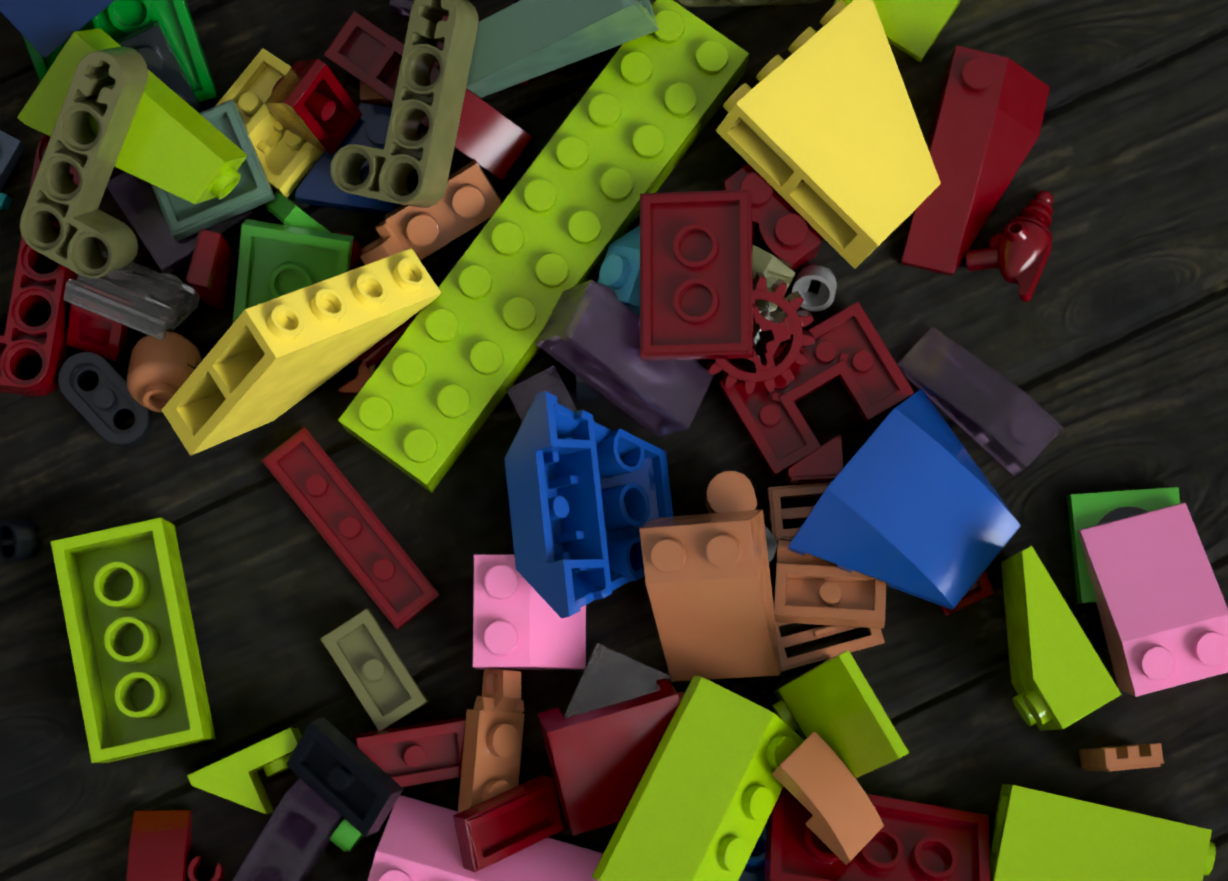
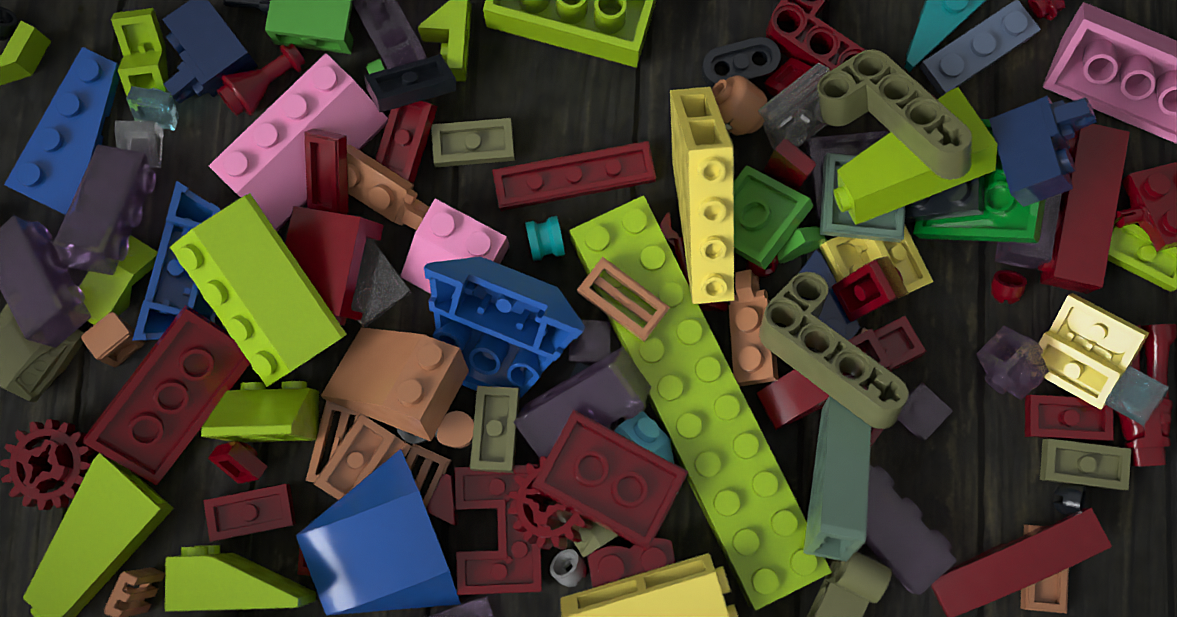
camera: 120 degrees right, 0 degrees up
nougat slope [772,731,884,865] -> none
none -> dark red plate [203,484,296,542]
none -> dark red plate [208,440,268,484]
none -> olive plate [470,386,520,473]
none -> teal wheel [525,216,565,262]
none -> nougat tile [577,257,670,342]

